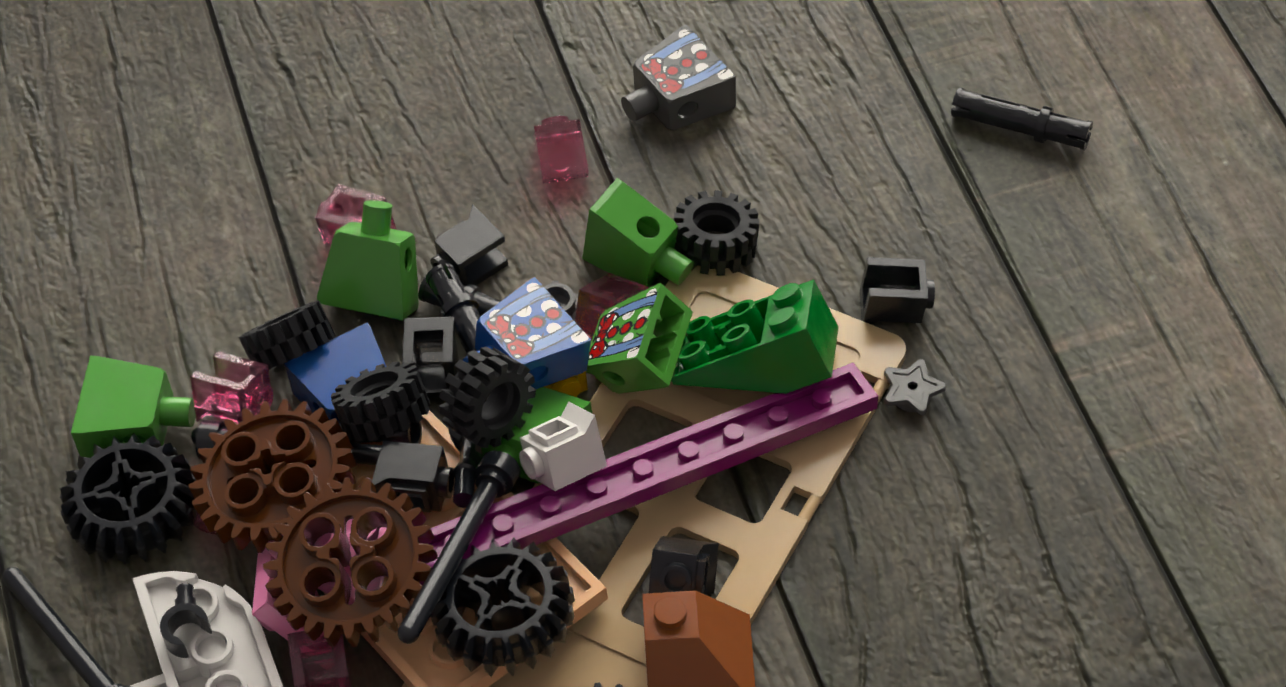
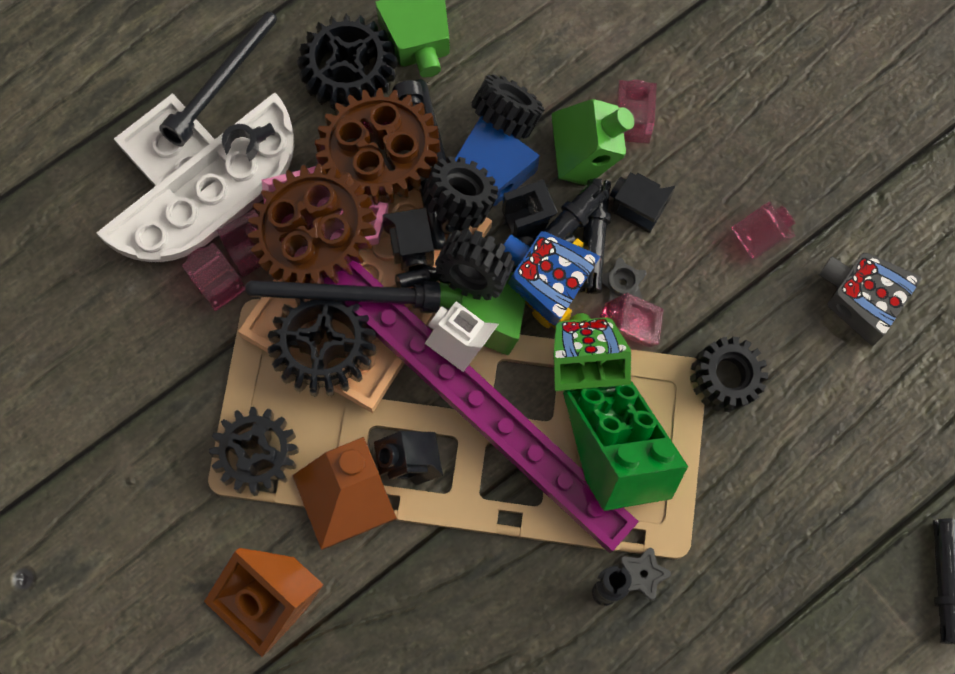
camera: 65 degrees right, 20 degrees up
clear pink window [190,351,274,424] -> none
bright green torso [582,178,694,290] -> none
black window [860,257,935,324] -> none
none -> black pin [592,566,632,606]

